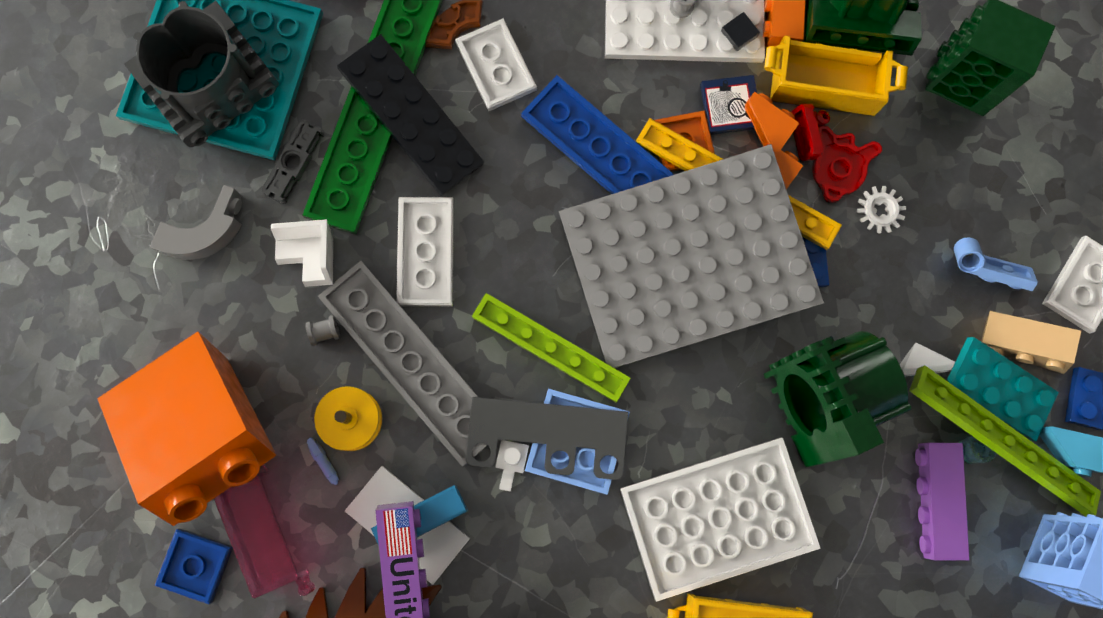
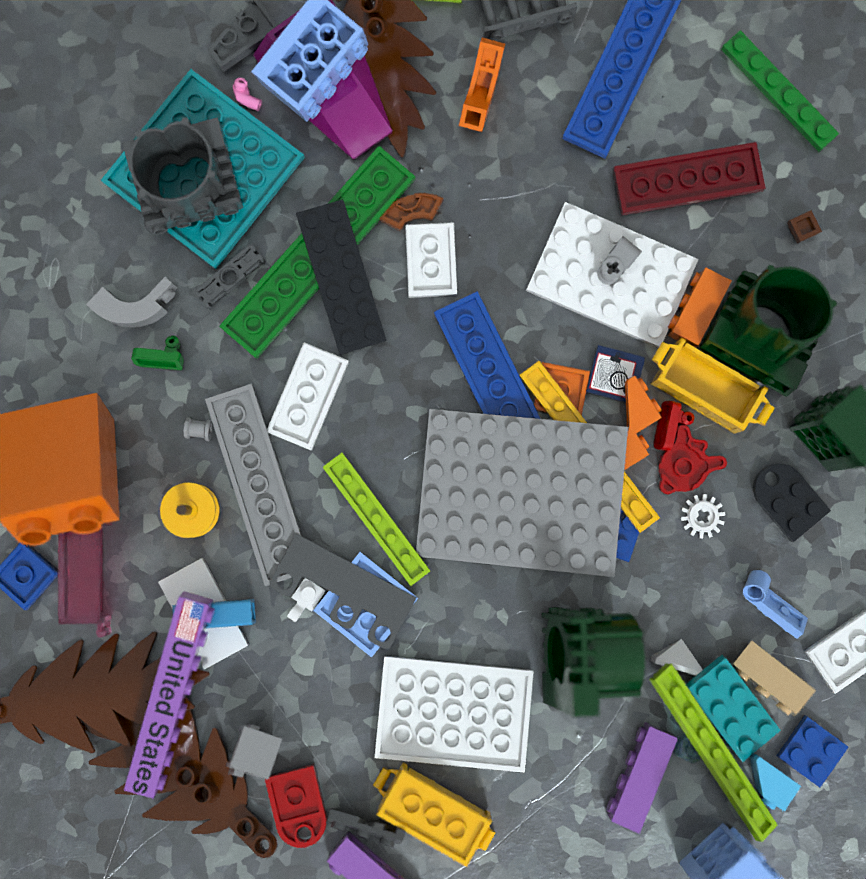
camera: 30 degrees right, 5 degrees up
white panel [271,219,333,287] -> none
light blue piece [307,437,339,485] -> none
black tile [721,12,760,51] -> none
none -> green piece [131,335,184,370]
none -> black plate [753,464,831,542]

